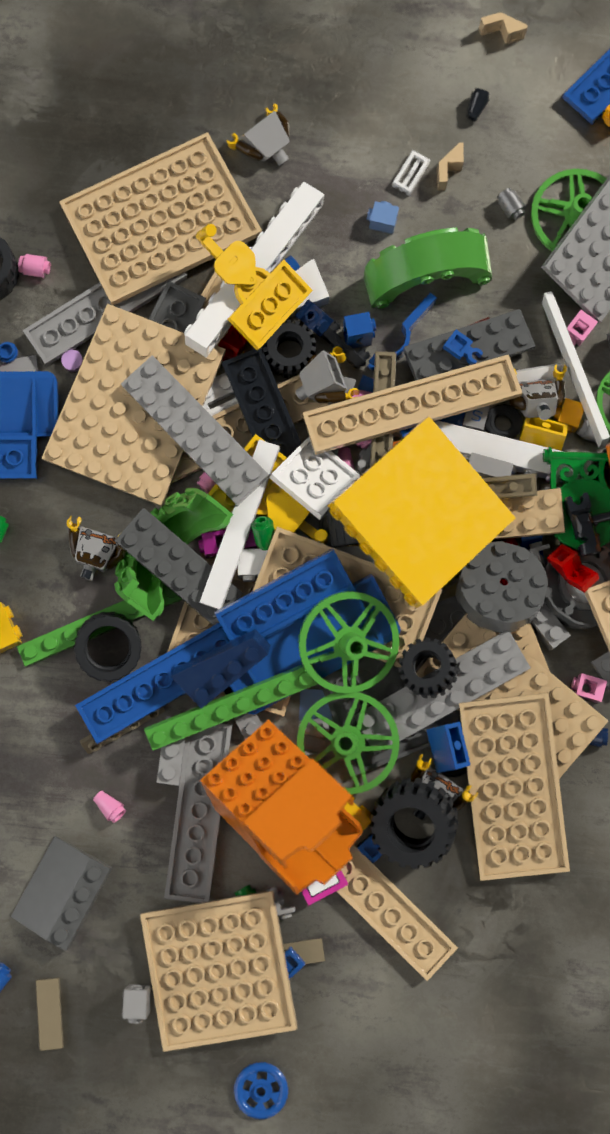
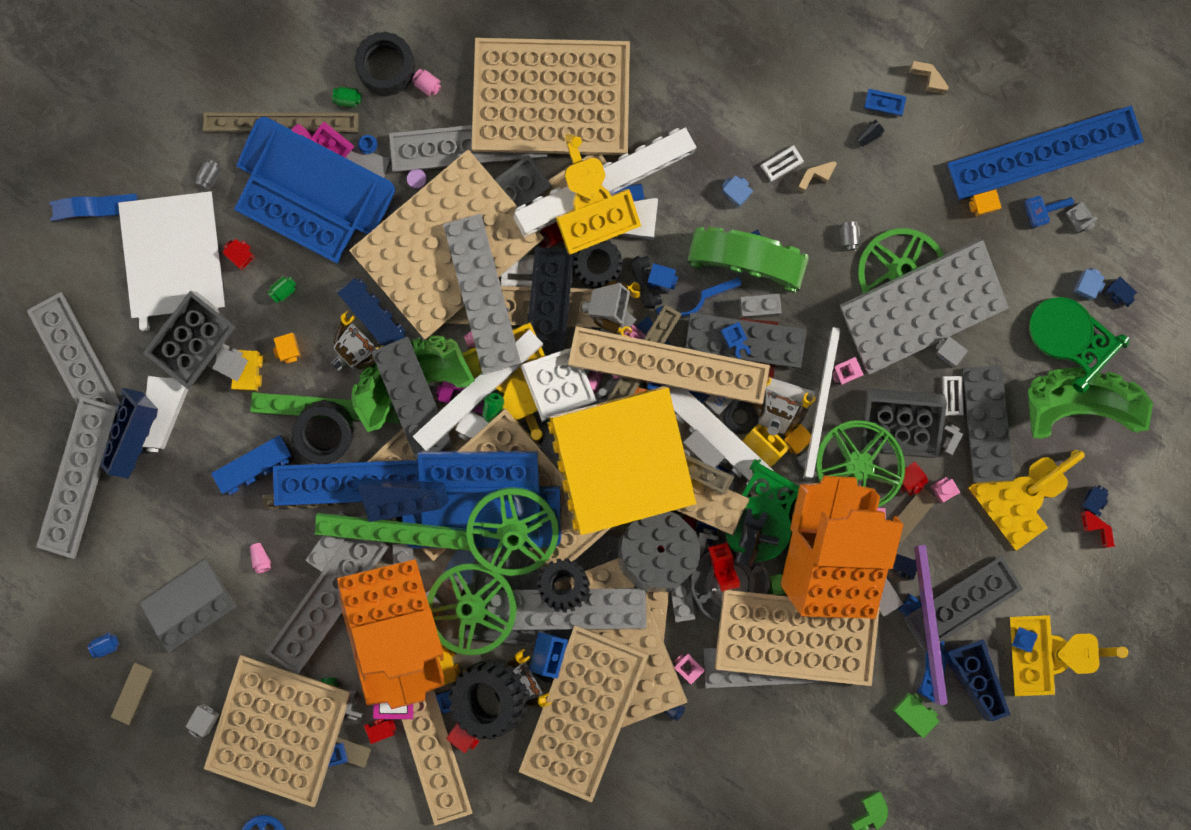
camera: 30 degrees right, 5 degrees up
light grey torso [226,104,290,166] -> none
dark blue brick [295,299,334,337] -> none
none -> blue brick [211,435,294,496]
none -> light orange brick [273,333,301,364]
none -> dark blue wedge [336,276,406,346]
none -> red brick [364,719,397,744]
none -> red brick [446,722,480,753]
none -> light grey brick [739,294,782,319]
none -> blue plate [864,89,906,117]

